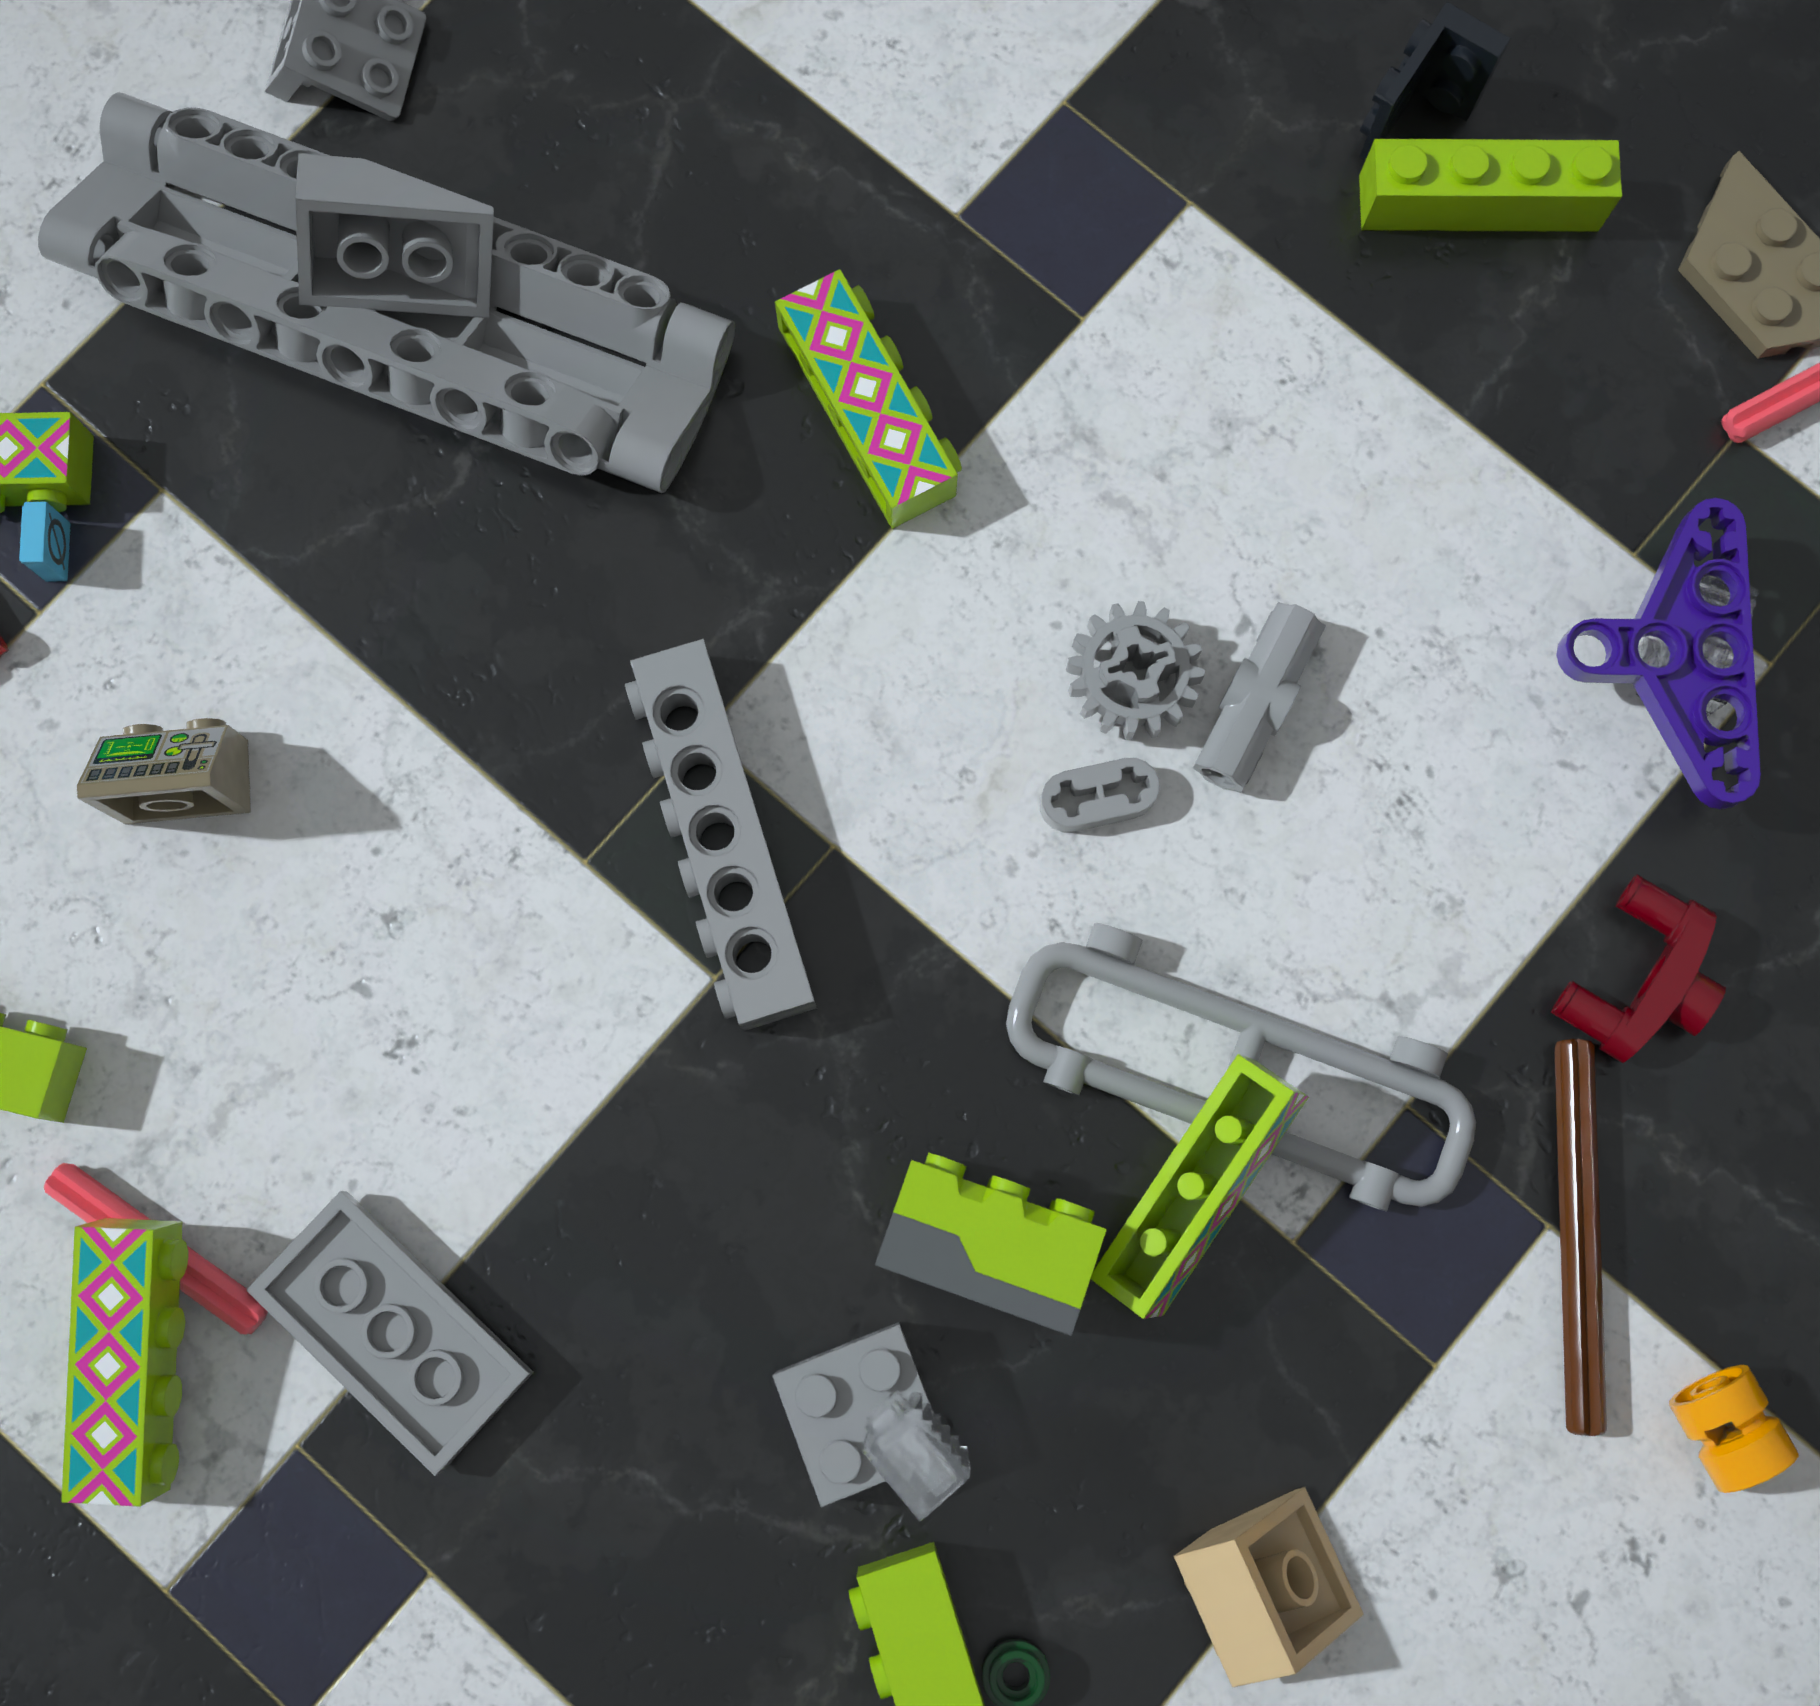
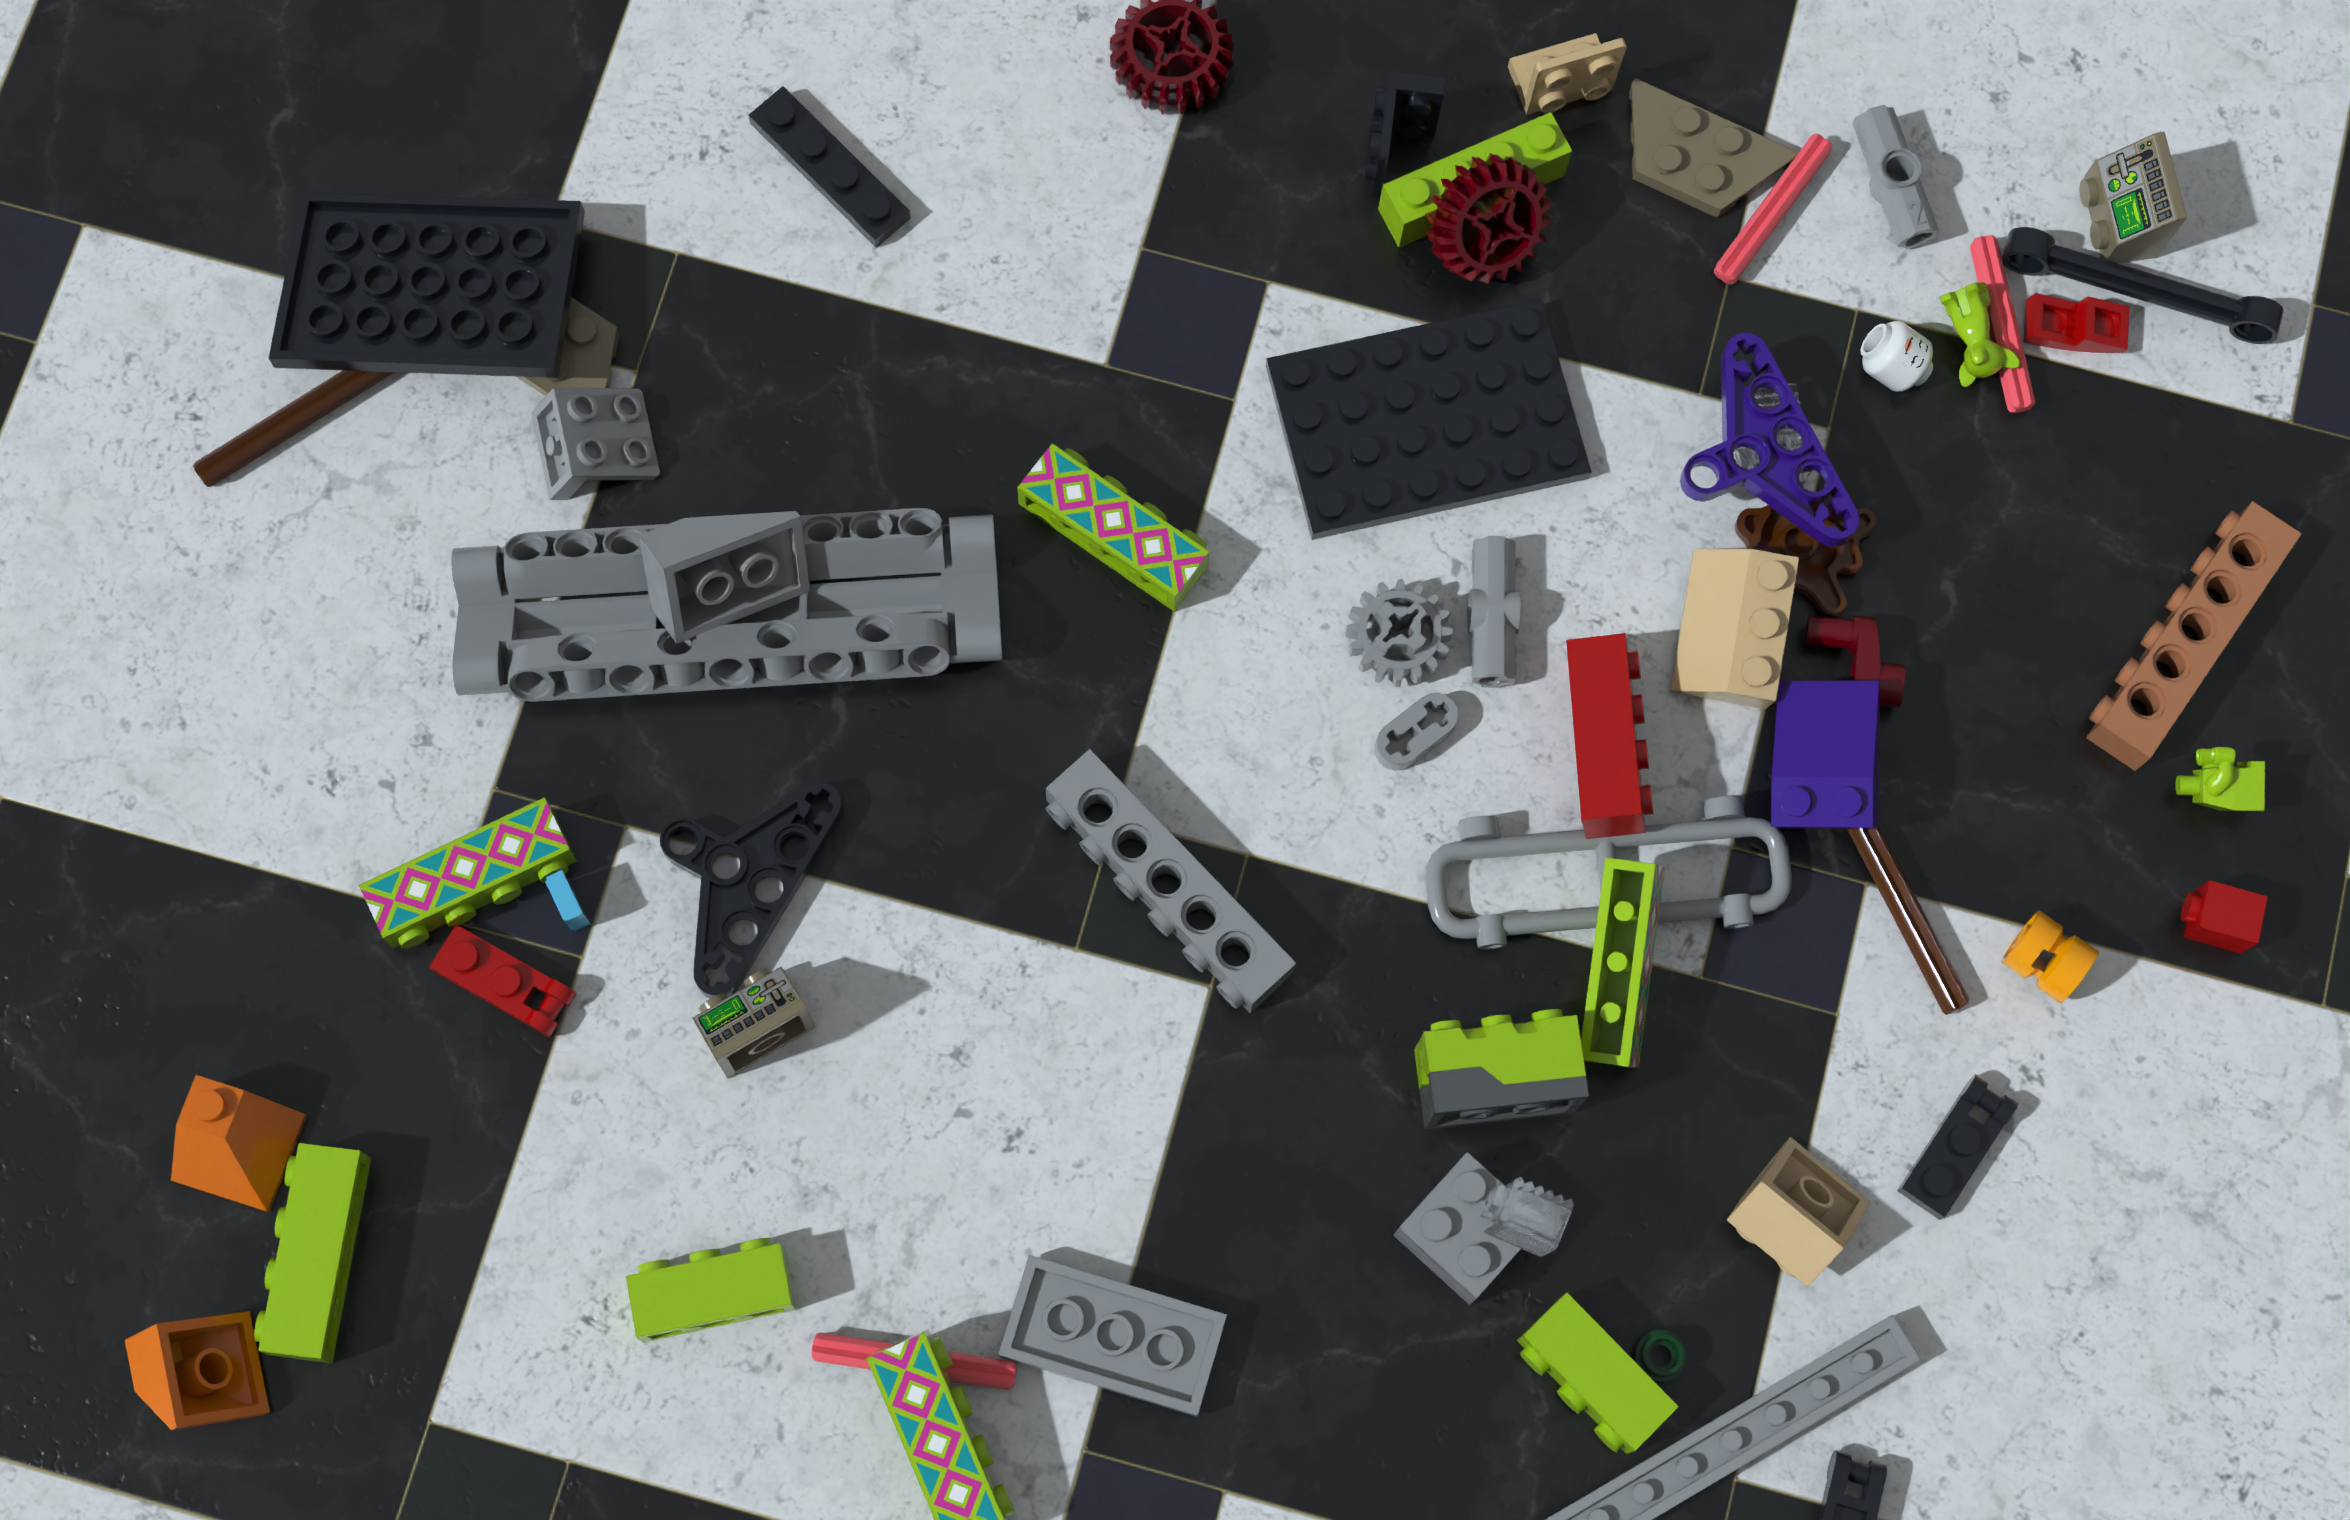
camera: 30 degrees left, 5 degrees down
none -> black beam [660,781,843,998]
none -> black plate [1265,299,1592,540]
none -> dark red gear [1425,153,1553,284]
none -> tan bracket [1508,33,1627,115]
none -> red brick [1566,633,1654,839]
none -> tan slope [1669,549,1799,709]
none -> reddish brown tile [1735,503,1877,618]
none -> dark purple slope [1771,681,1880,830]
none -> black plate [1897,1074,2019,1220]

